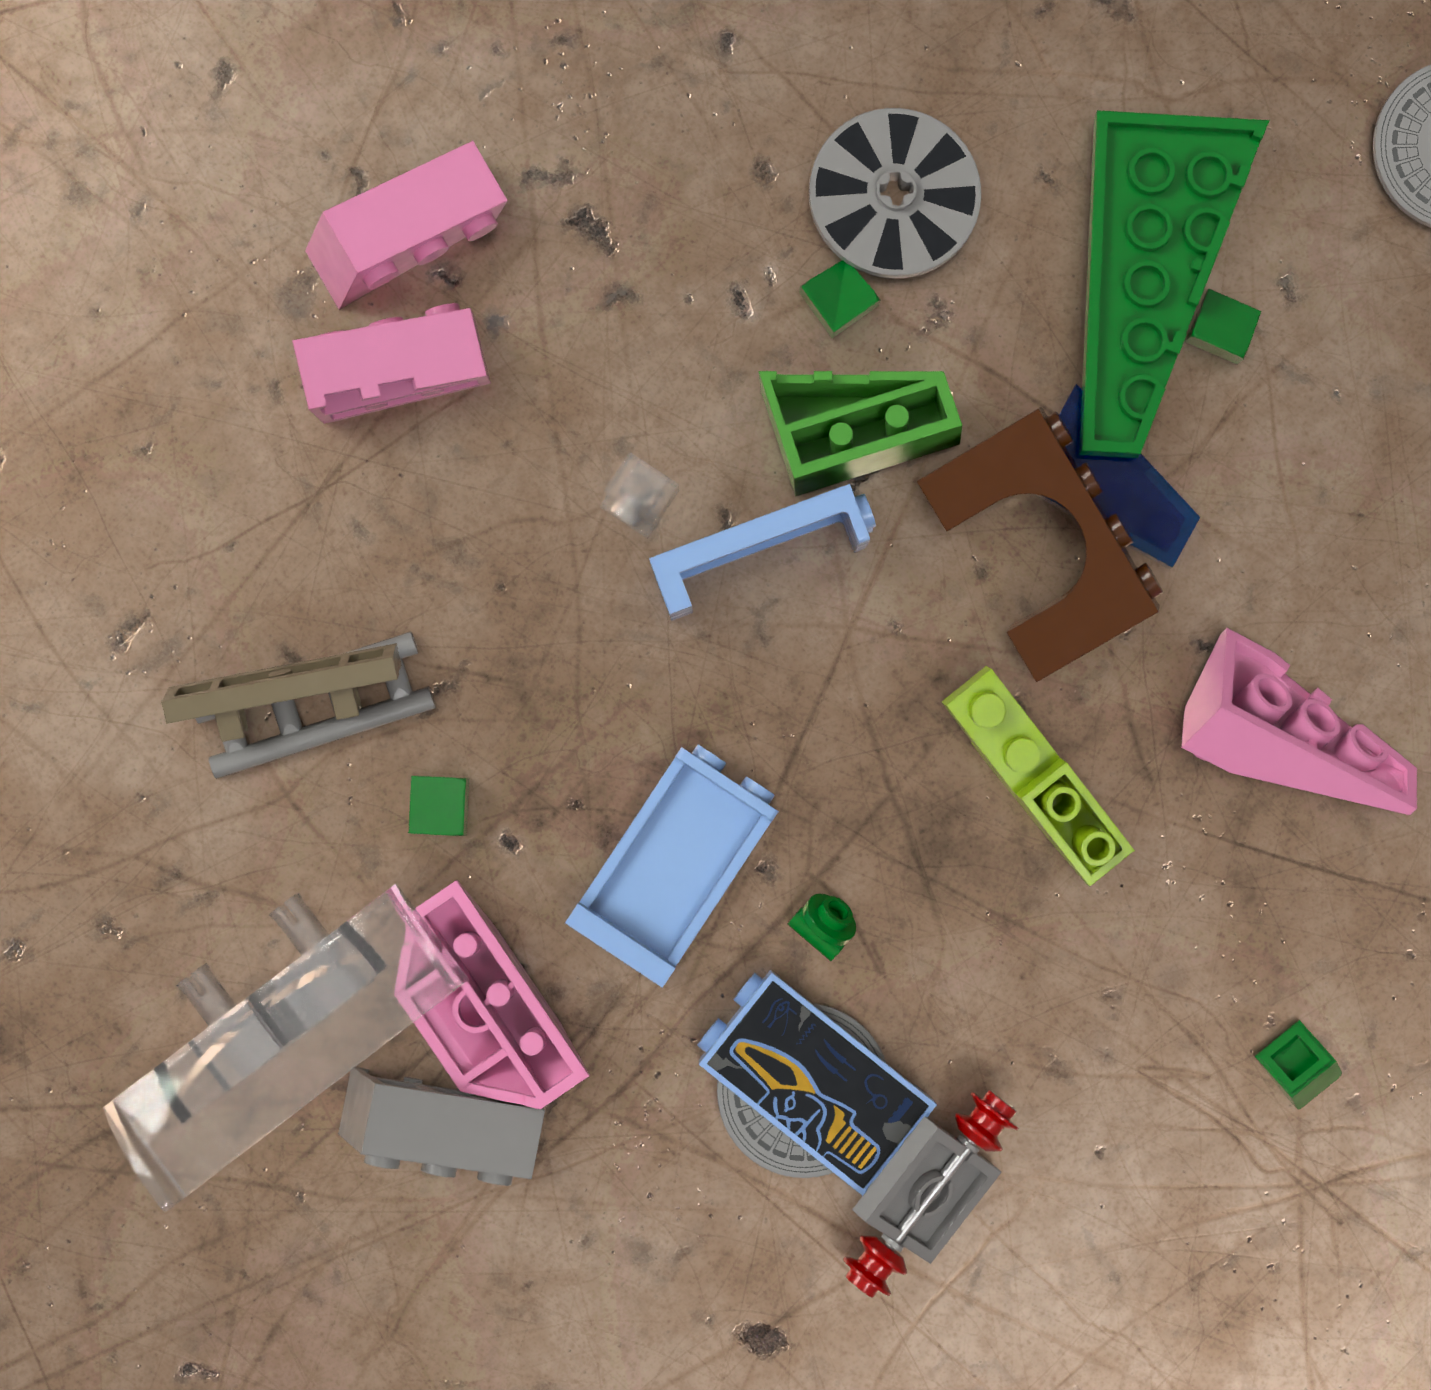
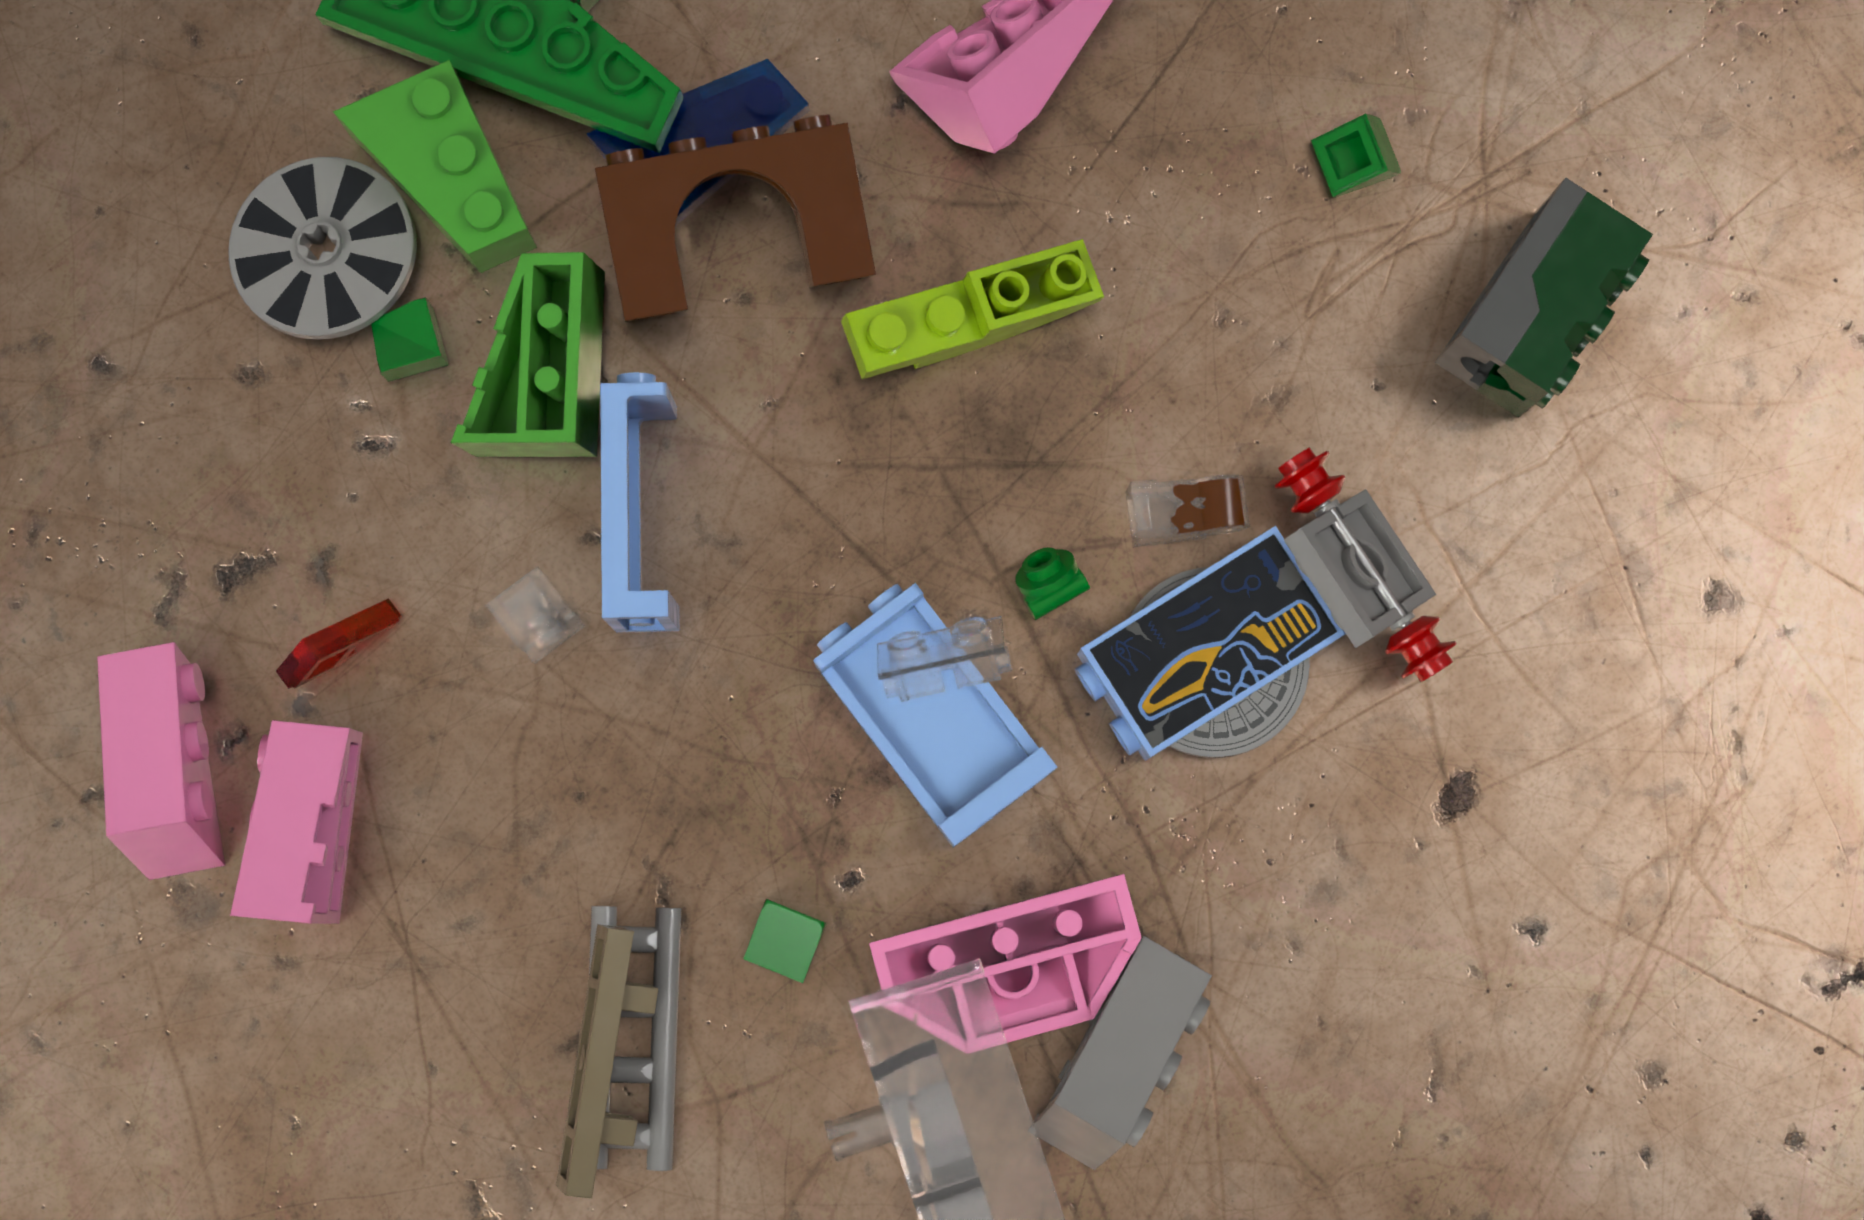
camera: 75 degrees left, 5 degrees down
none -> clear red tile [276,598,401,689]
none -> bright green wedge [333,60,537,273]
none -> clear hinge [877,616,1013,702]
none -> leg [1126,475,1250,548]
none -> dark green piece [1435,178,1653,418]

